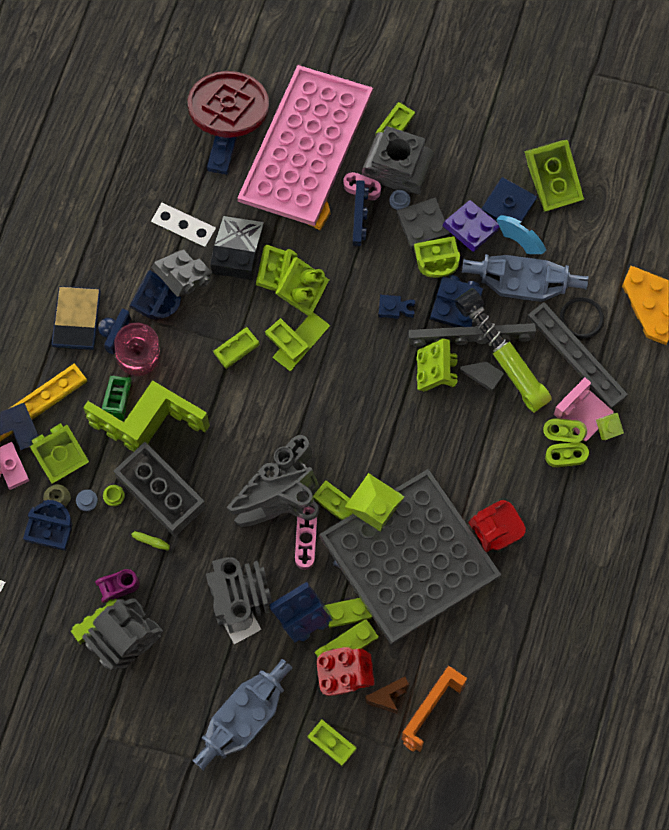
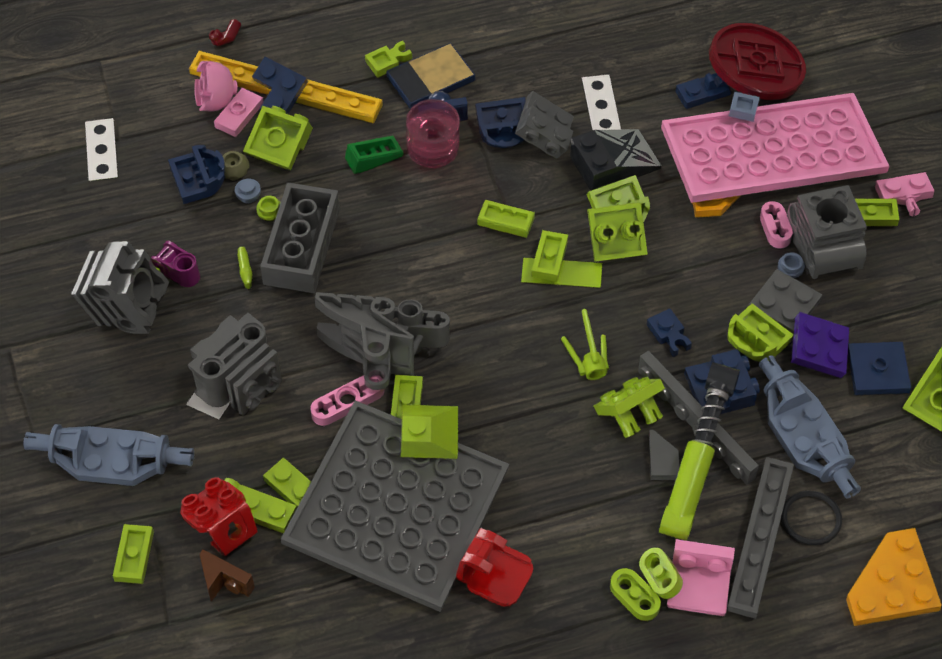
camera: 55 degrees right, 15 degrees down
lime bracket [83,381,210,452] -> none
dark blue plate [269,582,332,643] -> none
dark blue plate [353,180,369,246] -> none
orange panel [402,666,467,752] -> none
dark azure tile [496,215,546,254] -> none
lime plate [596,413,624,440] -> none
none -> lime plate [365,41,412,78]
none -> lime plant [561,309,609,380]
none -> sand blue plate [729,92,760,122]
none -> bright pink plate [875,172,934,216]

